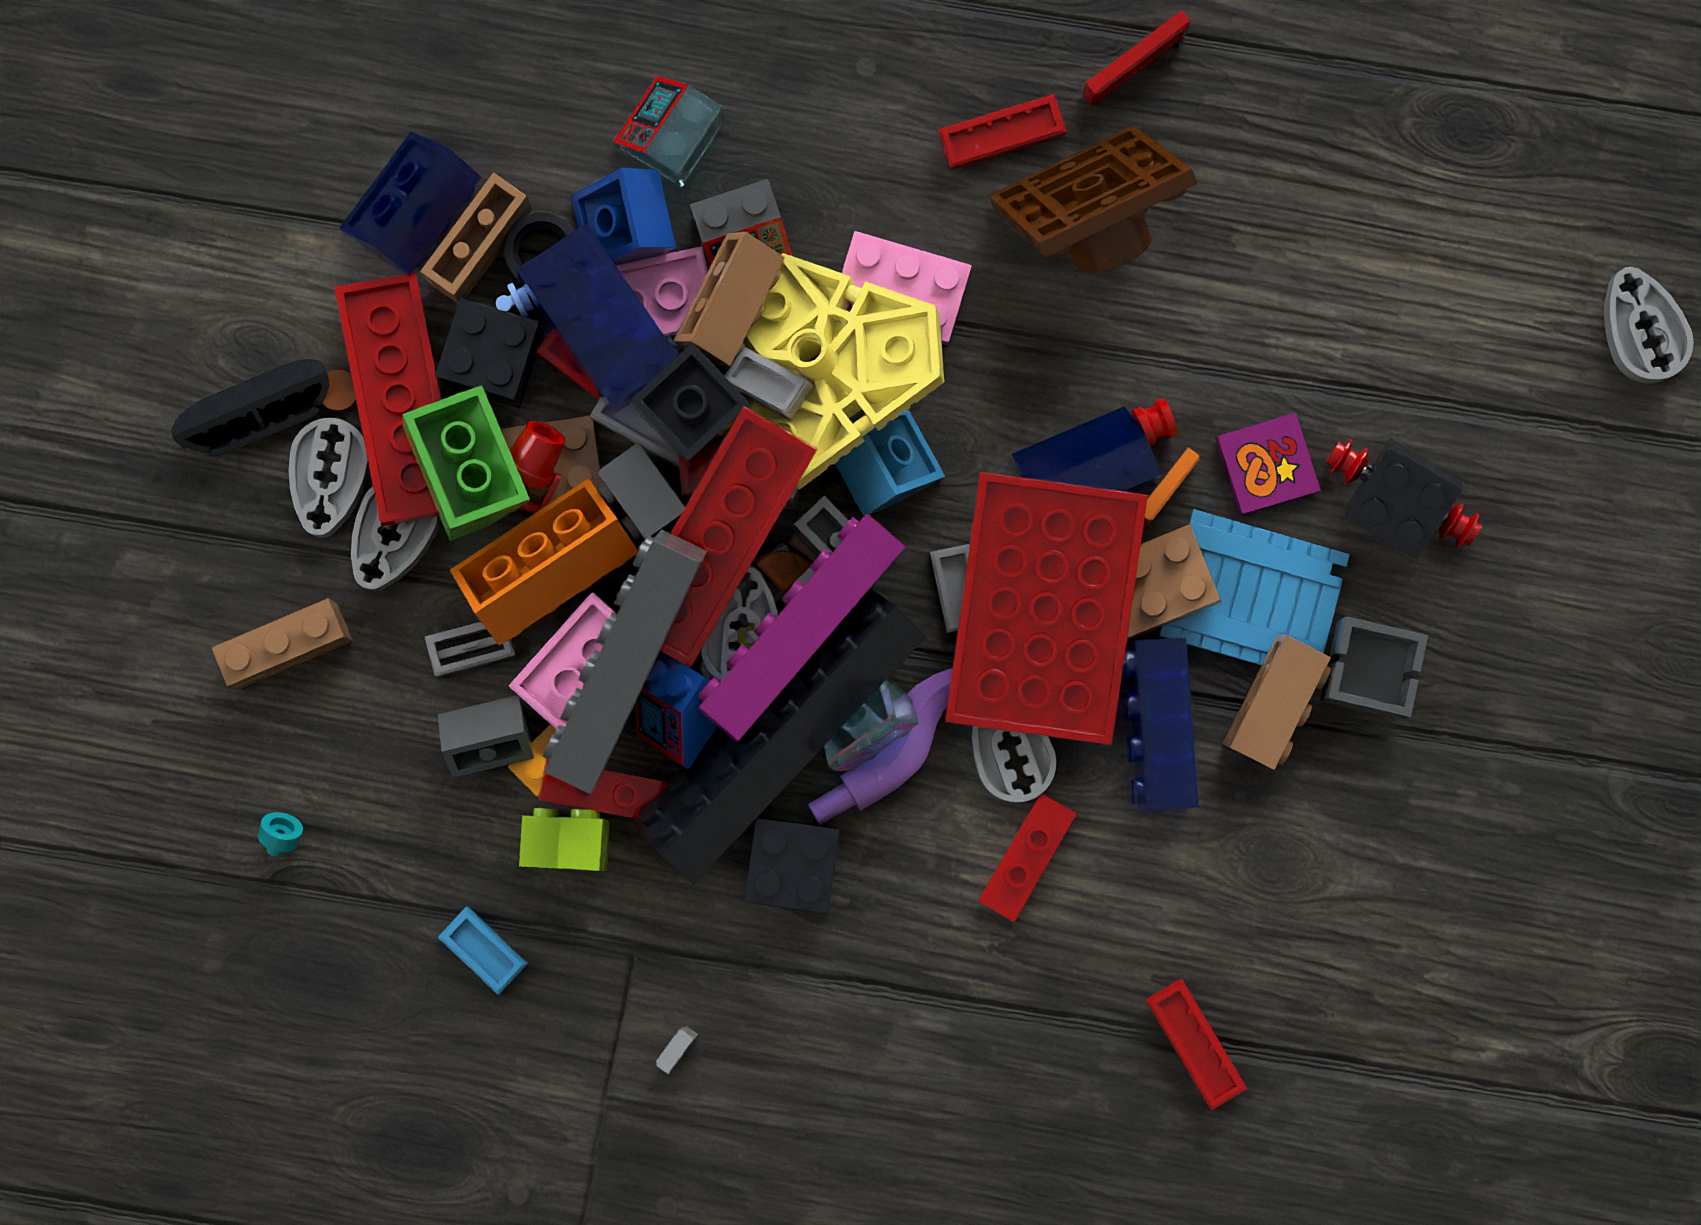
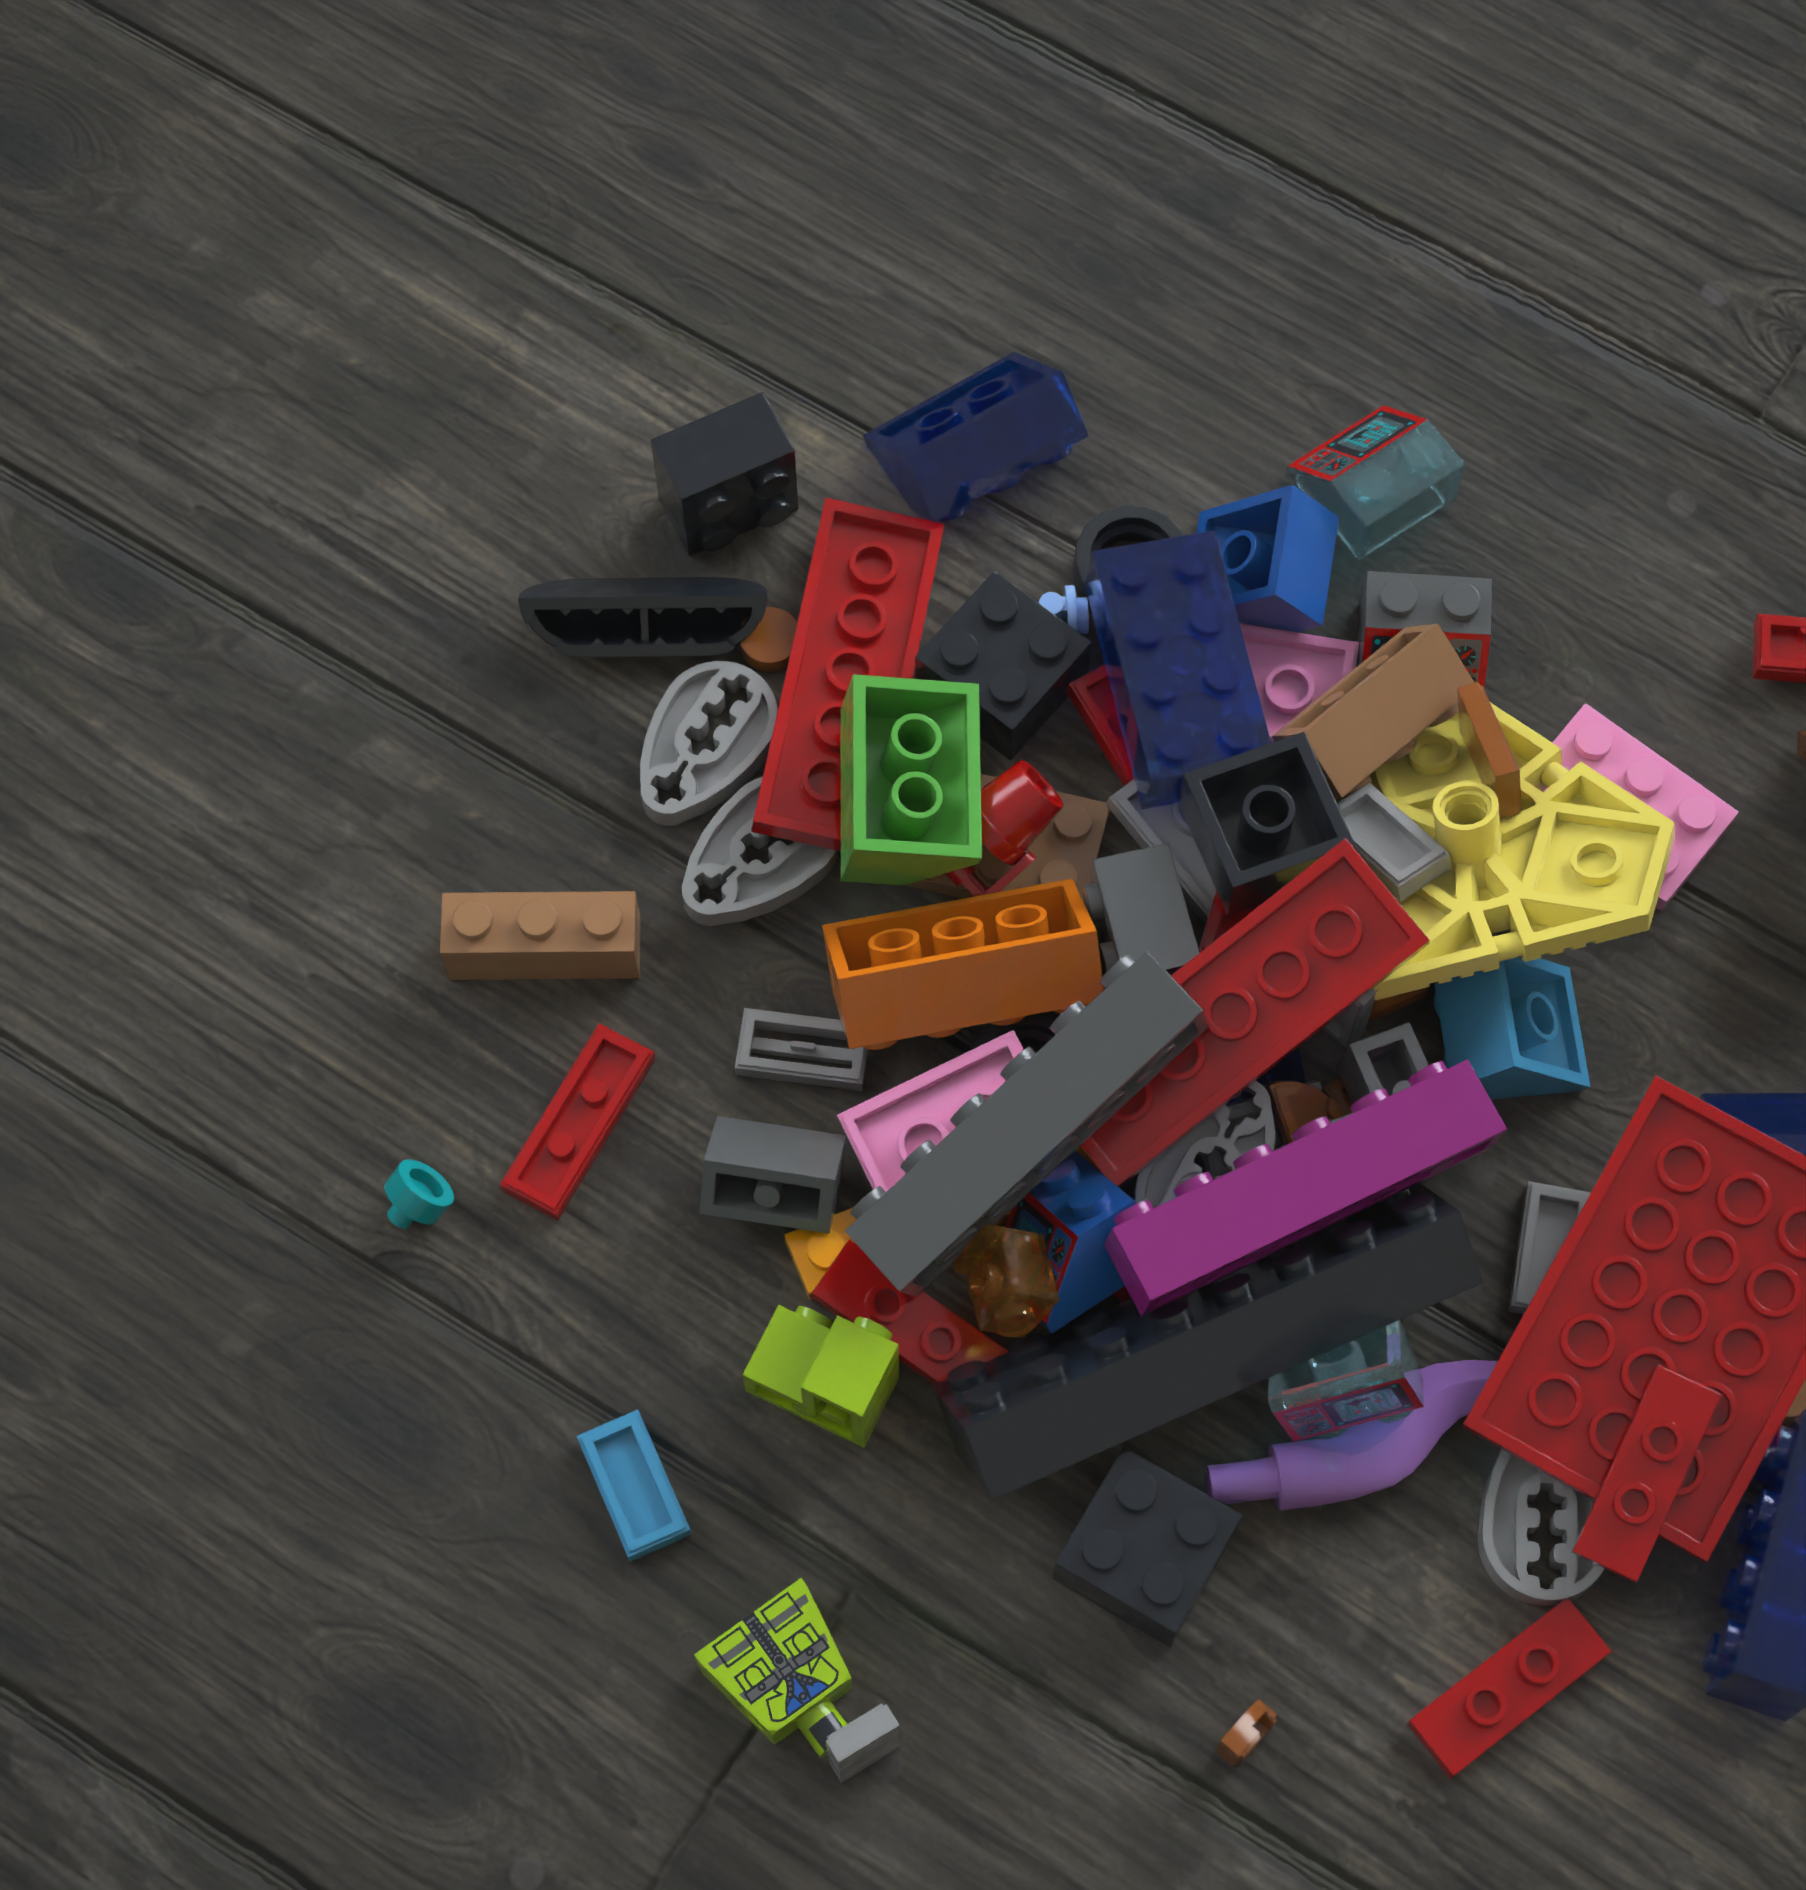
camera: 25 degrees right, 15 degrees down
medium nougat brick [420,172,532,304] -> none
none -> red tile [500,1023,656,1221]
none -> black brick [651,392,799,556]
none -> torso [694,1578,852,1758]
none -> clear orange brick [953,1224,1060,1338]
none -> dark orange tile [1215,1699,1278,1767]
none -> dark orange tile [1457,682,1522,819]
none -> red plate [1572,1365,1722,1583]

